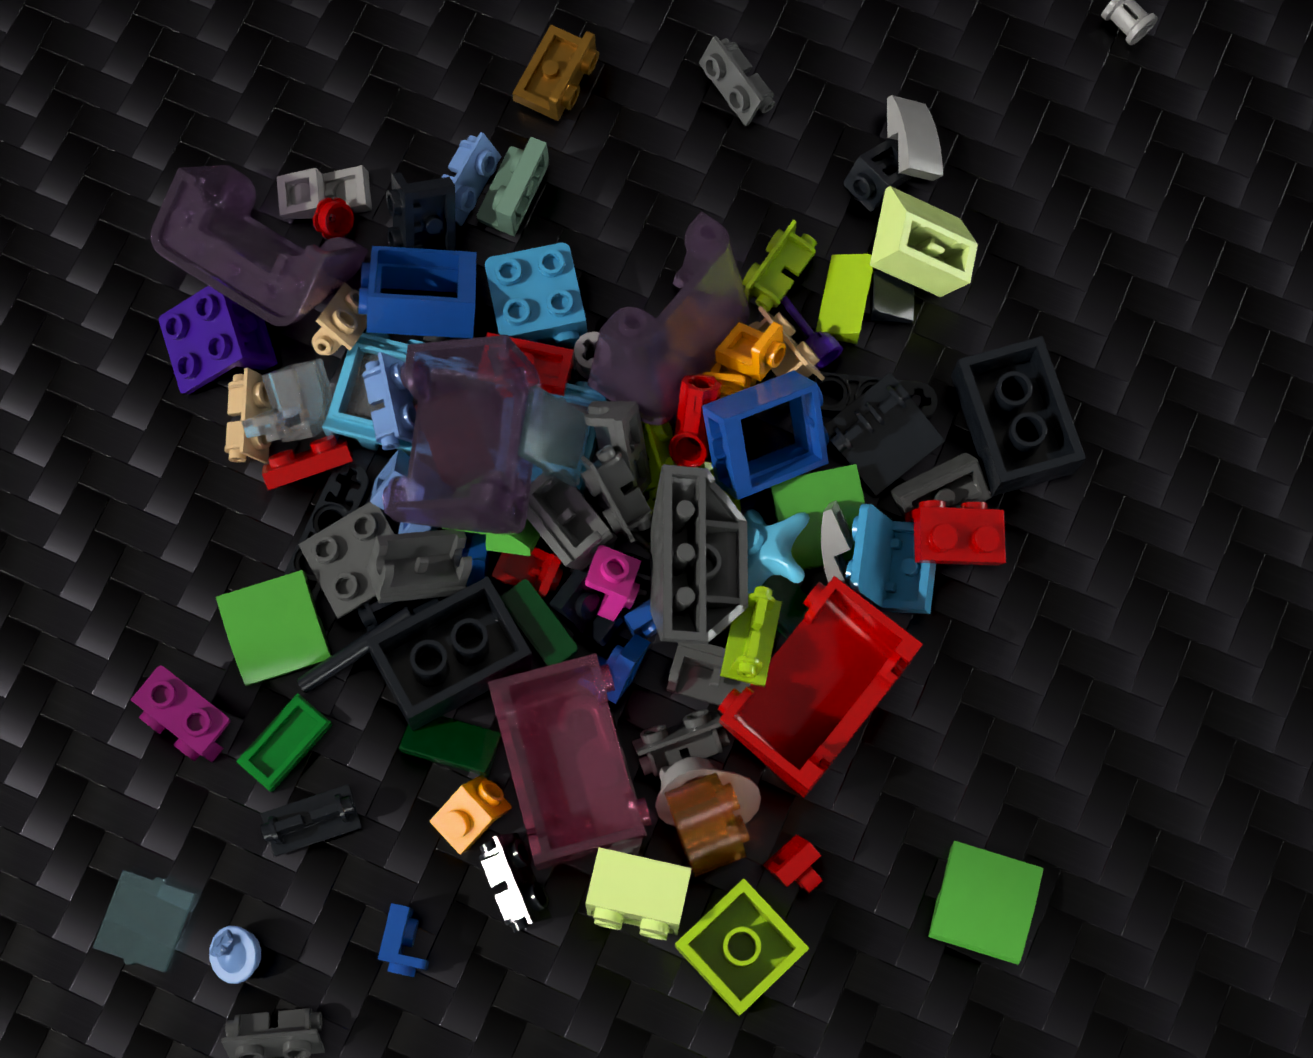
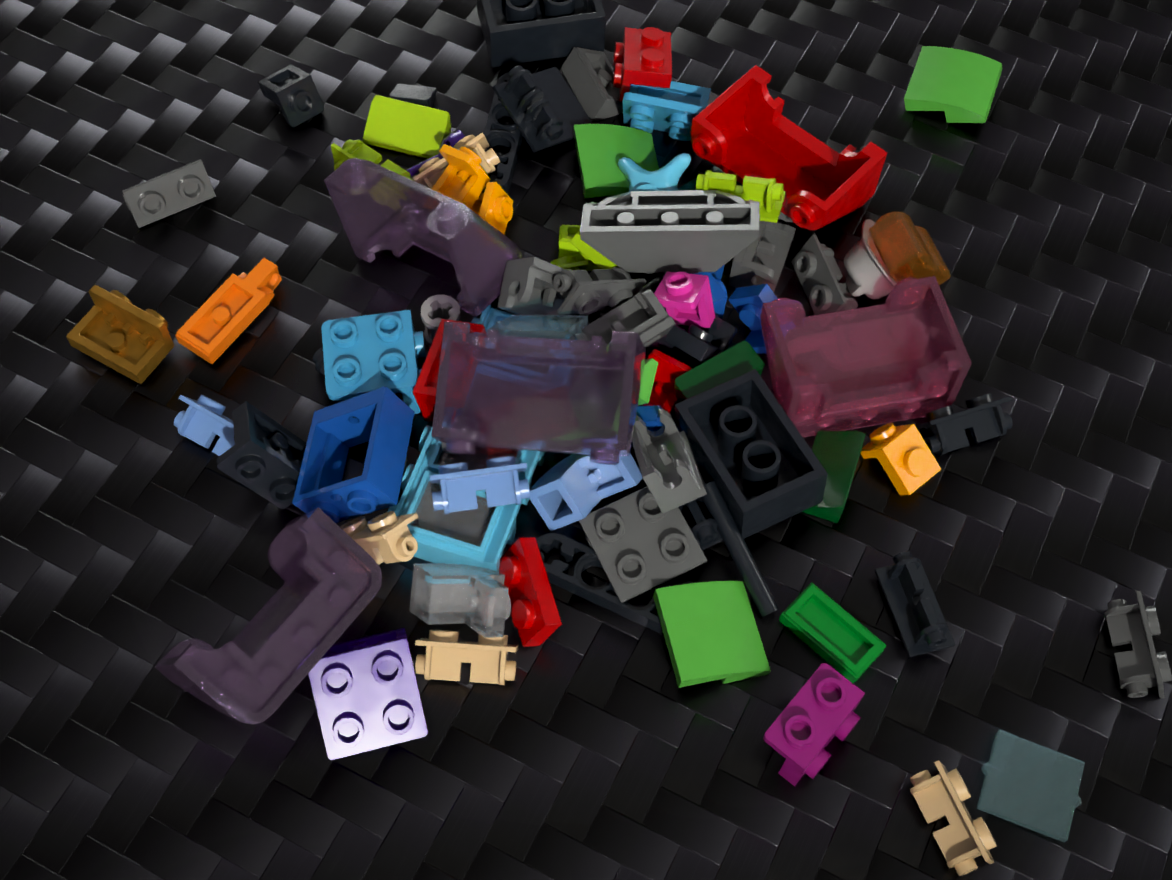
camera: 90 degrees left, 15 degrees down
medium blue hat [209,925,261,984] -> none
light grey slope [276,165,372,219] -> none
red plate [313,197,354,239] -> none
blue bracket [378,903,430,977] -> none
sand green bracket [477,137,549,237] -> none
yellowish green slope [585,847,692,940] -> none
red piece [668,373,722,468] -> none
lime brick [675,878,810,1016] -> none
blue window [702,371,829,500] -> none
red tile [763,834,823,893] -> none
light grey slope [821,500,854,587] -> none
yellowish green slope [869,186,978,297] -> none
light grey slope [887,95,943,181] -> none
none -> orange hinge [175,258,282,364]
none -> tan hinge [910,760,997,876]

